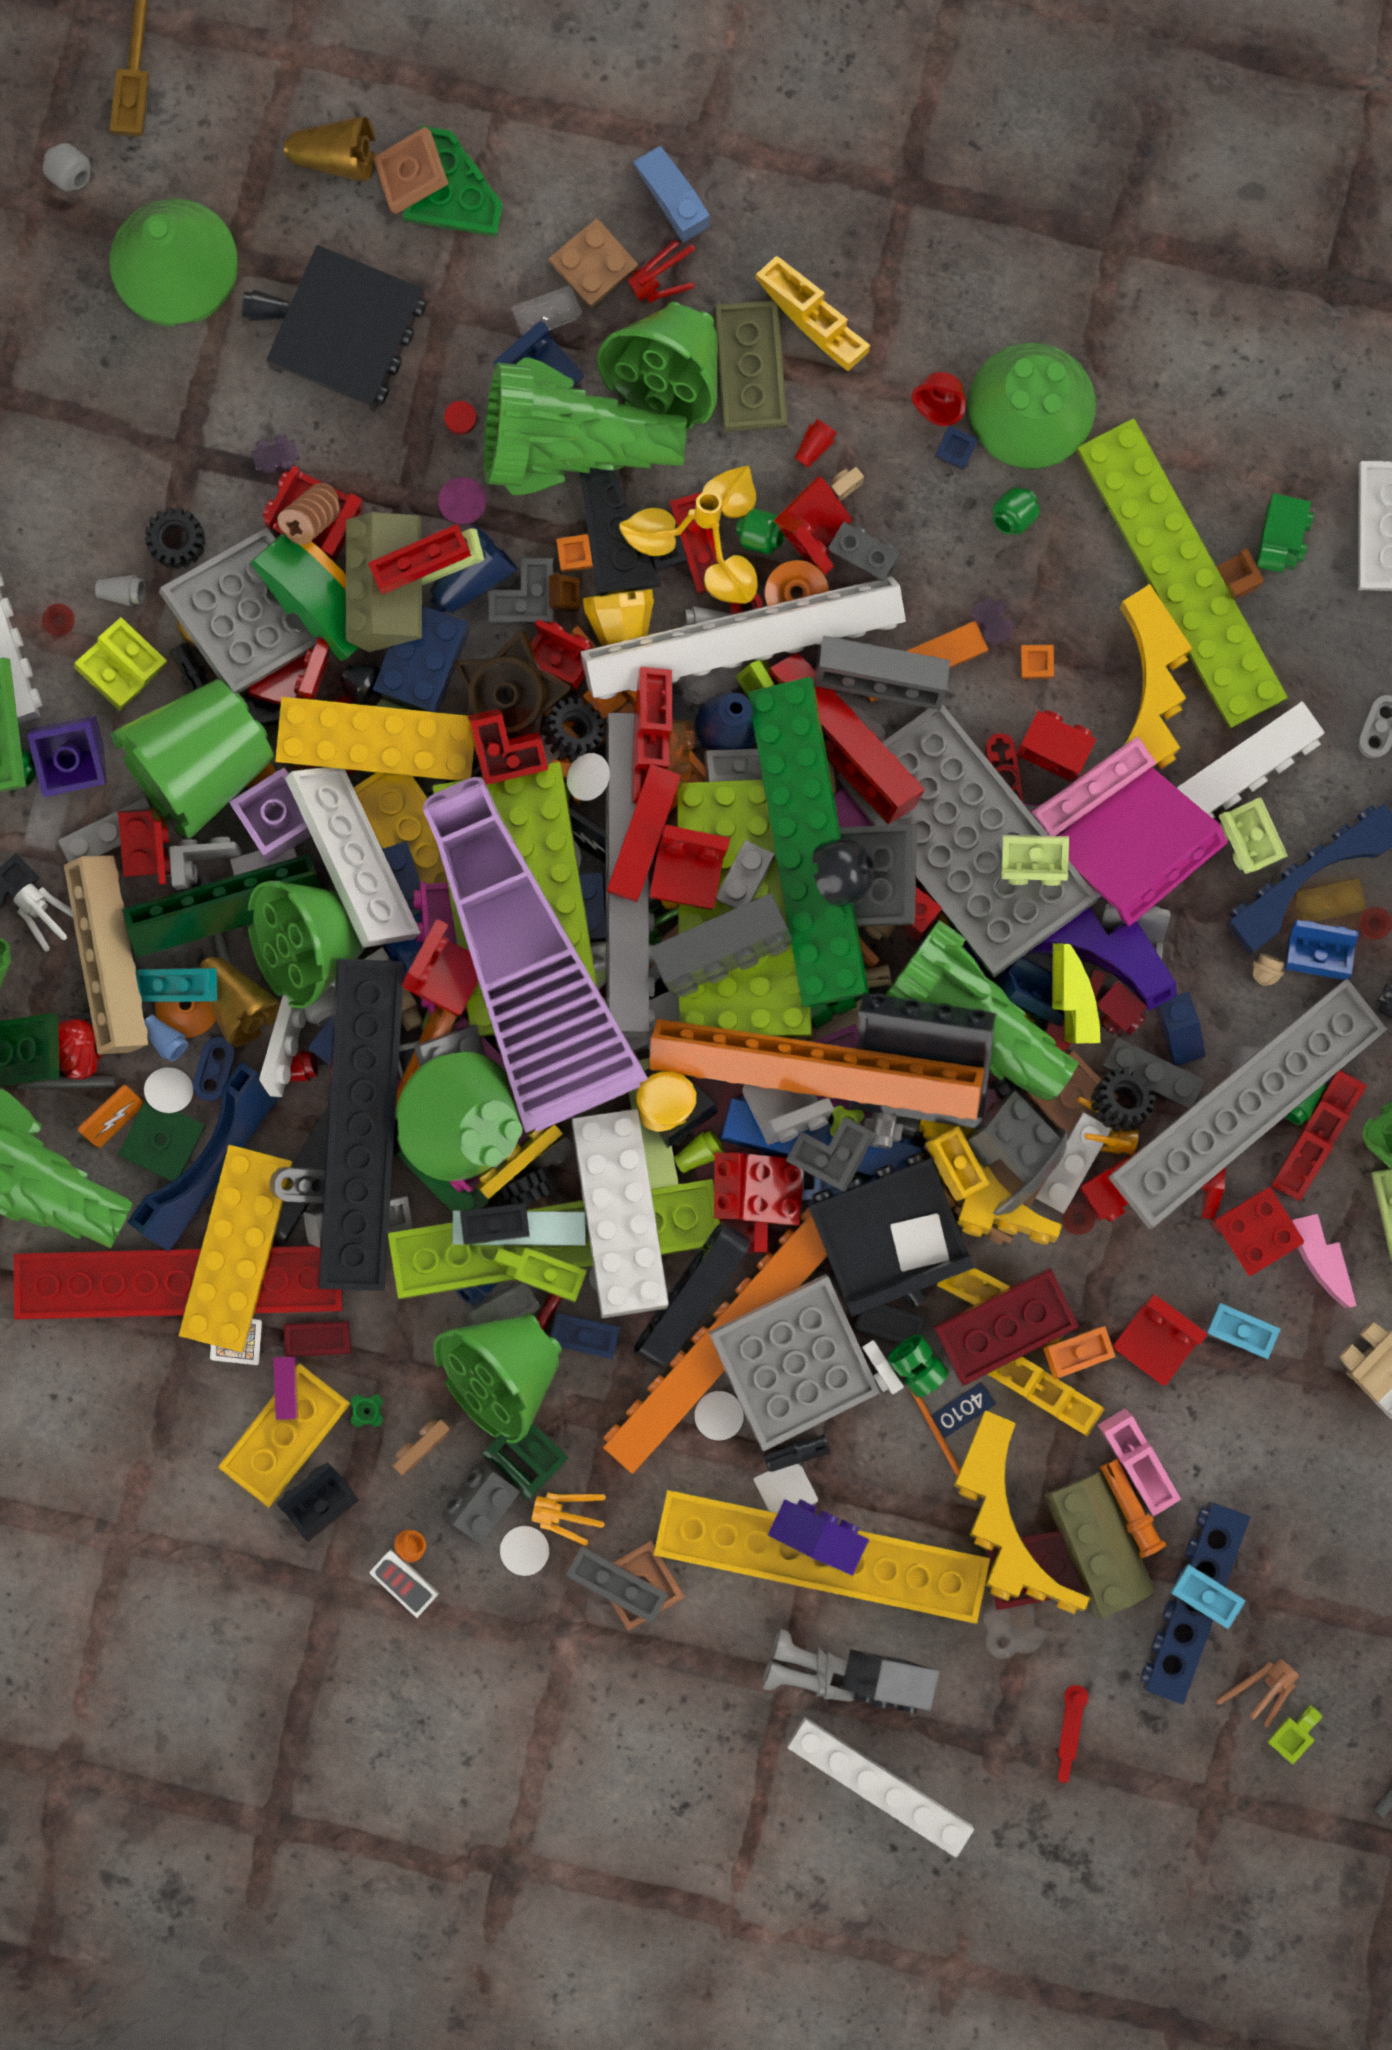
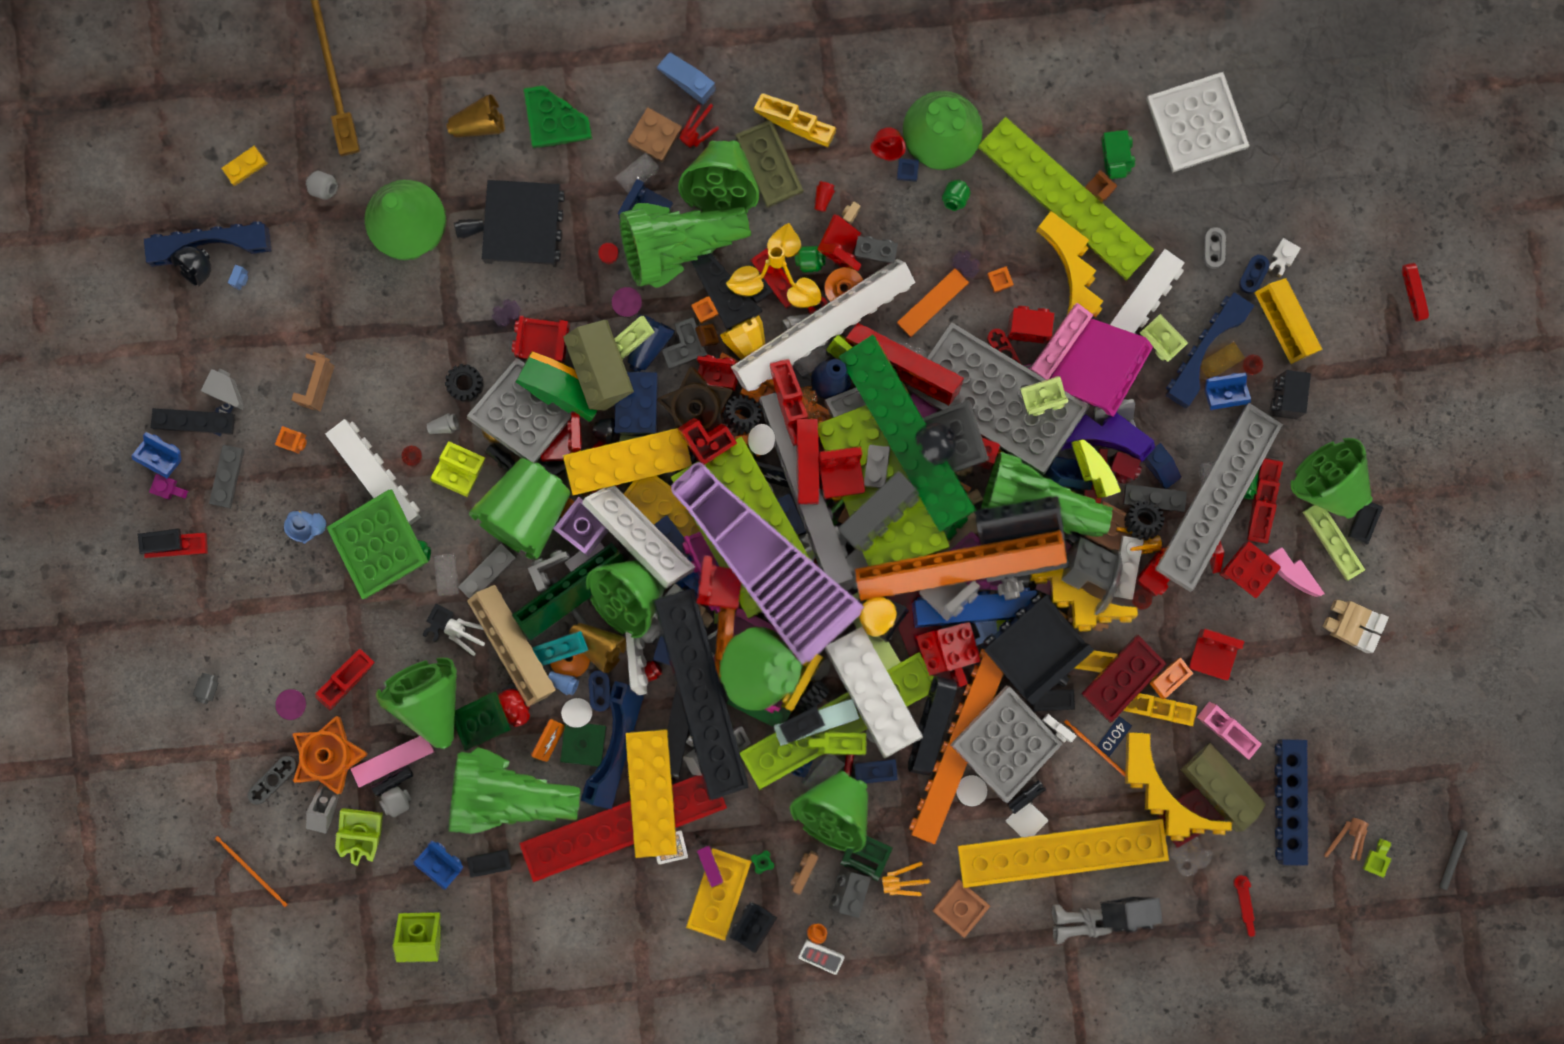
camera: 20 degrees left, 0 degrees up
dark grey bar [17,1075,116,1089] -> none
dark purple slope [27,715,107,797] -> none
red bracket [118,808,171,885] -> none
dark grey plate [269,1167,324,1203] -> none
nougat piece [277,483,340,545] -> none
dark red tile [284,1321,351,1357] -> none
red plate [368,524,472,595] -> none
nougat tile [373,127,448,214] -> none
dark grey plate [414,1025,485,1067] -> none
white sticker [500,1526,549,1576] -> none
dark grey plate [565,1546,668,1624] -> none
lime cone [674,1130,725,1173] -> none
dark purple brick [768,1499,869,1576] -> none
dark grey plate [786,1117,876,1192] -> none
white brick [787,1716,974,1858] -> none
dark grey brick [814,636,950,710] -> none
lime plate [829,1106,864,1137] -> none
green wheel [888,1334,949,1397] -> none
white sticker [891,1214,949,1271] -> none
yellow slope [925,1126,989,1201] -> none
orange pin [1099,1458,1167,1558] -> none
medium azure plate [1170,1564,1246,1629] -> none
medium azure plate [1206,1303,1281,1359] -> none
tan plate [1253,953,1285,986] -> none

